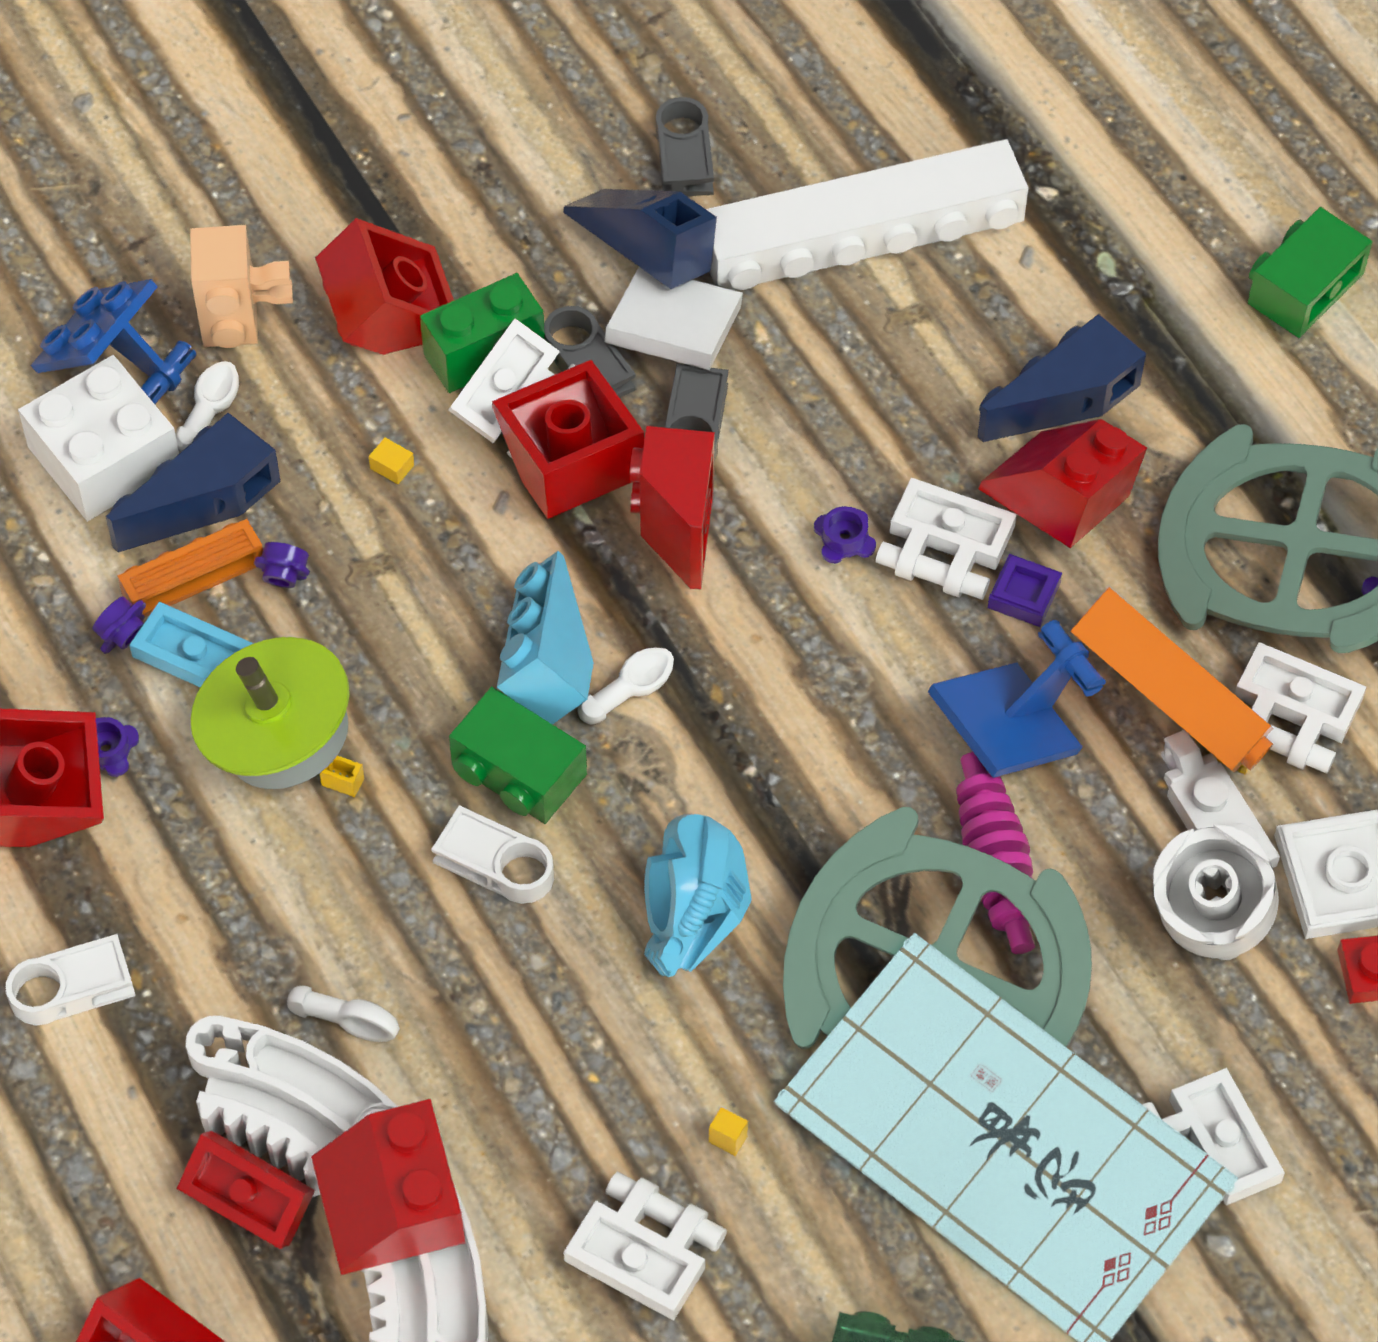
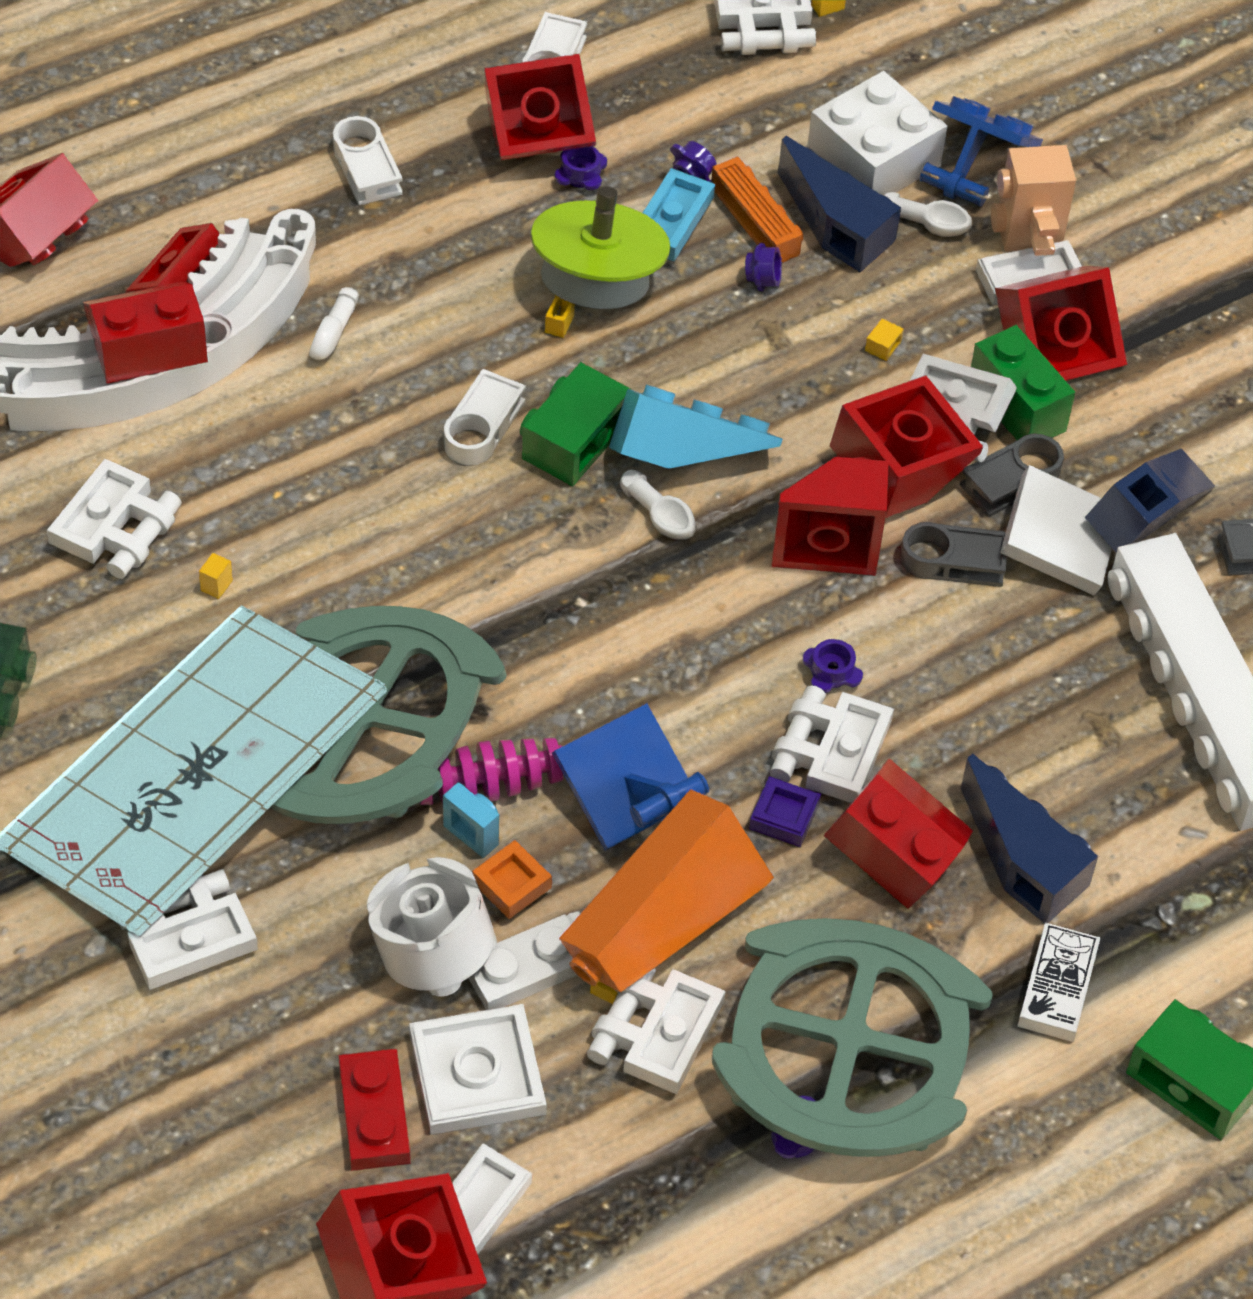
camera: 85 degrees right, 5 degrees down
medium azure helmet [644,814,752,977] -> none
none -> medium azure plate [443,782,499,858]
none -> orange plate [472,840,552,919]
none -> white tile [975,240,1082,306]
none -> white tile [1017,923,1100,1042]

